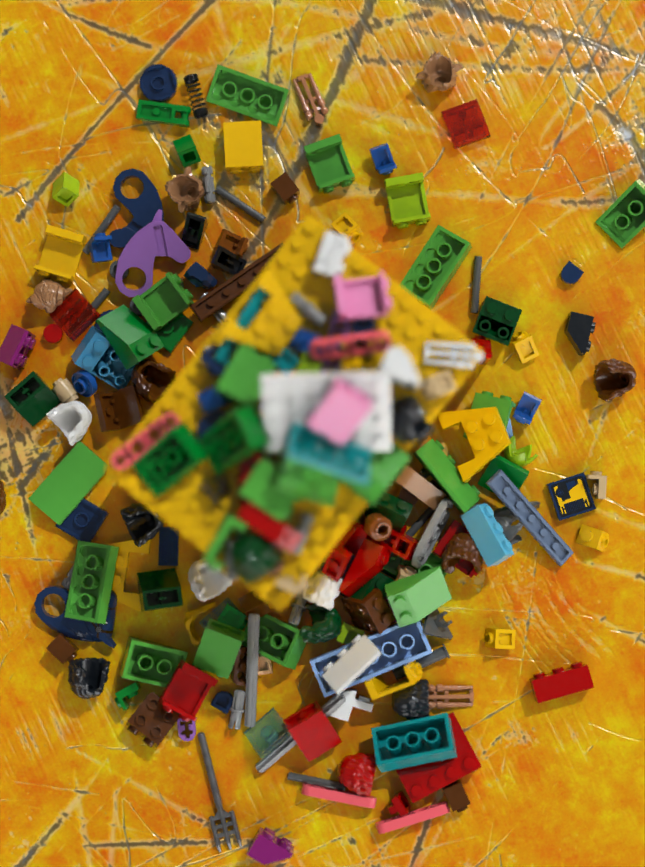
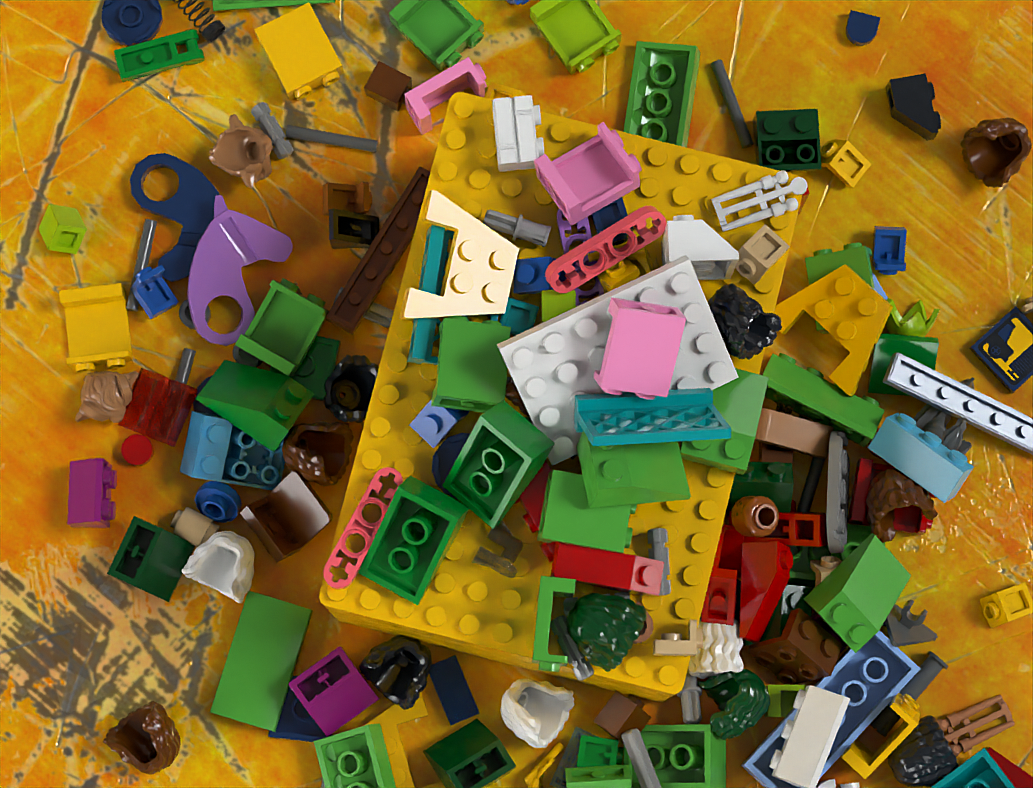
camera: 25 degrees left, 5 degrees down
green brick [173,134,201,168] -> none
black slope [182,212,208,250] -> none
dark blue rock [184,262,218,290] -> none
dark blue bracket [201,344,225,377] -> none
none -> magenta slope [288,646,379,737]
none -> black hair [324,355,379,423]
none -> bright pink panel [404,57,487,135]

